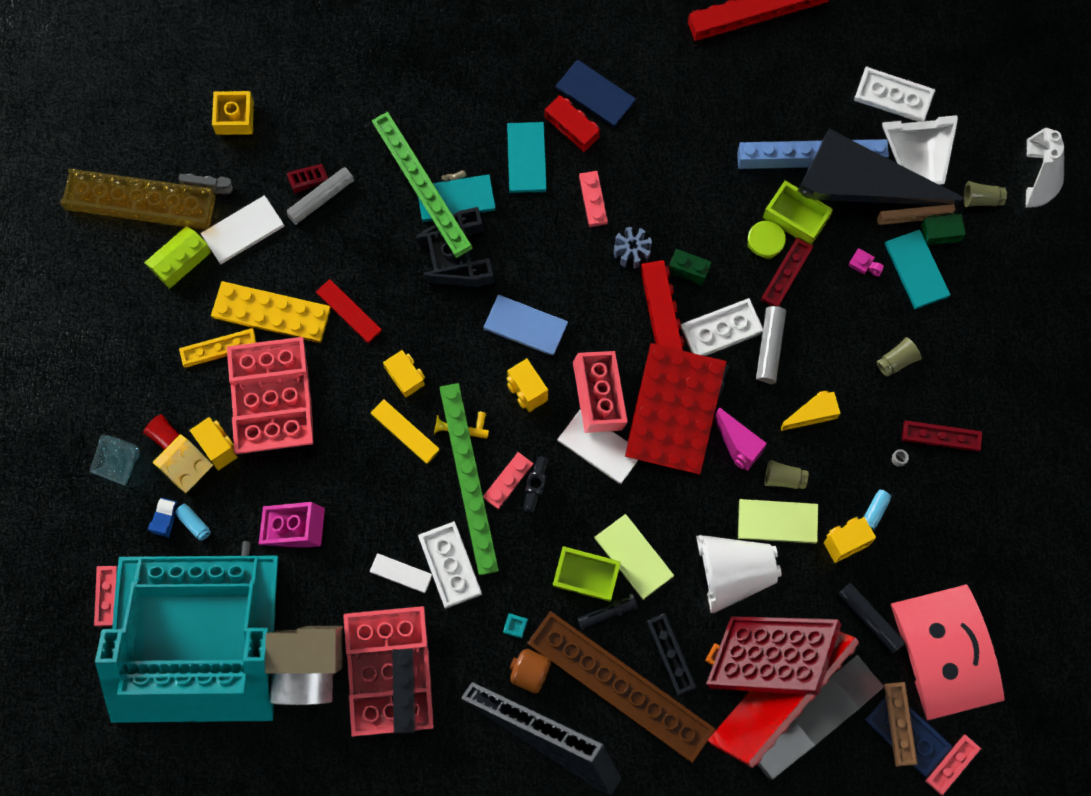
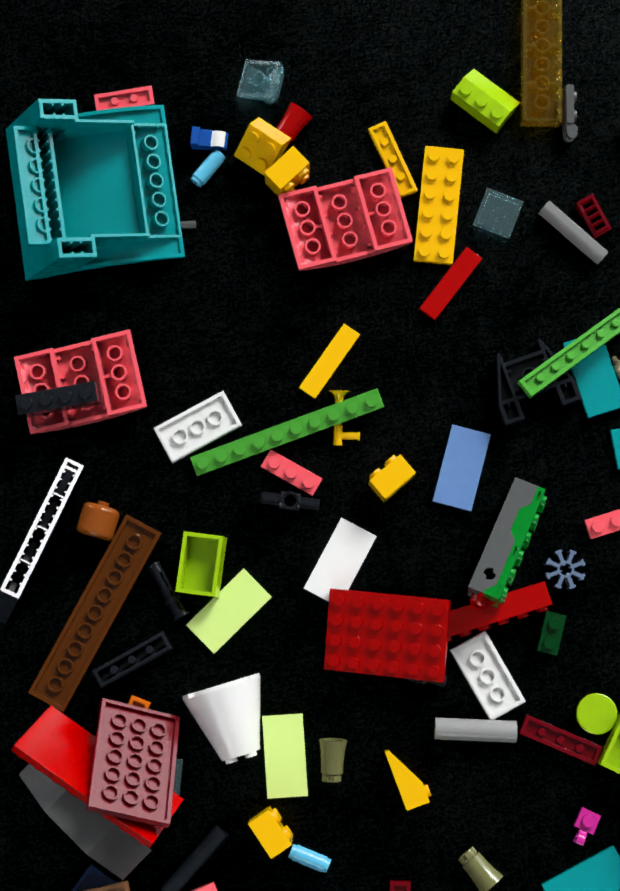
camera: 85 degrees right, 10 degrees up
white tile [201,195,284,264] -> none
dark pink slope [259,502,325,548] -> none
dark tan piece [265,626,344,704] -> none
white tile [370,553,432,594] -> none
yellow brick [383,350,425,398] -> none
teal tile [503,613,528,639] -> none
coral brick [573,351,627,433] -> none
dark pink slope [714,408,767,471] -> none
light grey hinge [892,450,909,467] -> none
none -> piece [467,477,547,609]
none -> clear light blue tile [473,188,524,239]

